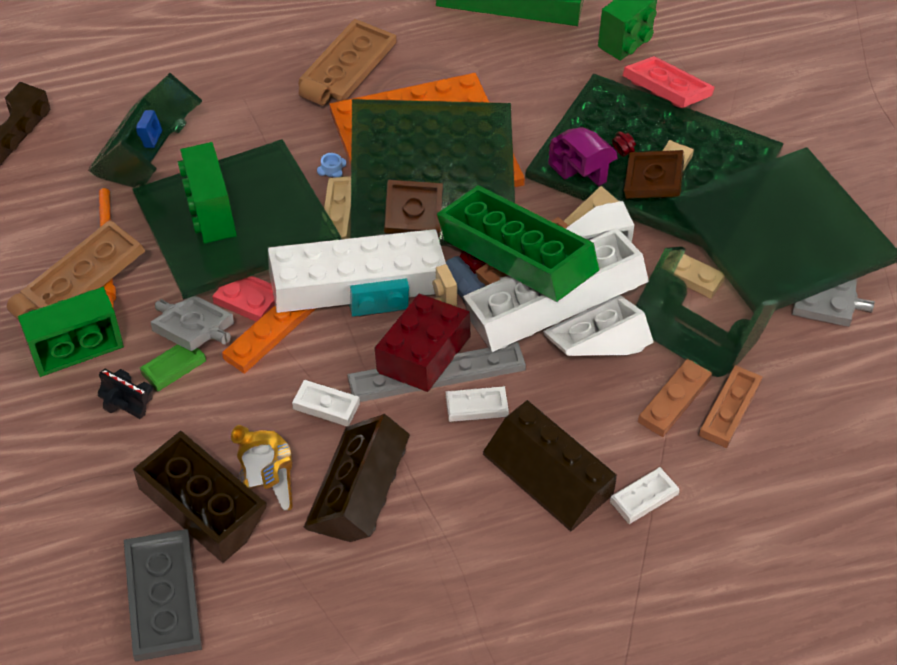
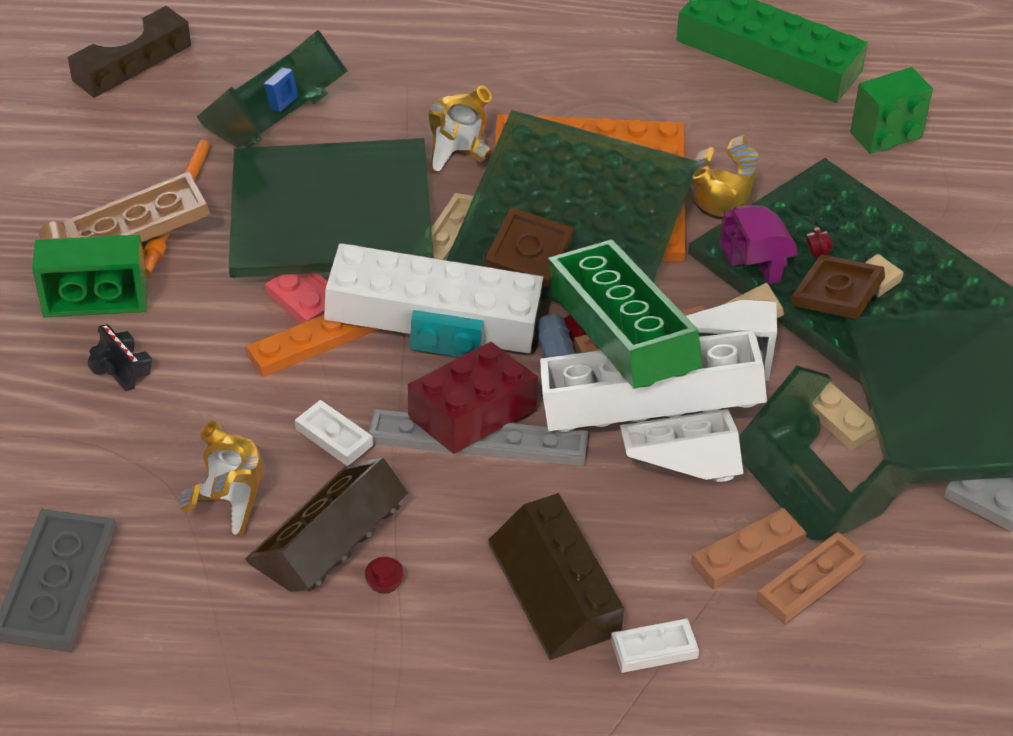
camera: 20 degrees right, 5 degrees down
dark brown slope [133,430,267,563] -> none
bright green tile [140,344,206,392] -> none
light grey plate [151,295,234,351] -> none
green brick [177,142,237,244] -> none
medium nougat hinge [298,19,397,106] -> none
light blue plate [317,153,346,178] -> none
tan plate [432,264,457,307] -> none
white plate [446,386,509,422] -> none
coral plate [623,56,714,108] -> none
none -> dark red plate [365,557,404,594]
none -> piece [428,85,493,172]
none -> pearl gold piece [688,135,759,217]

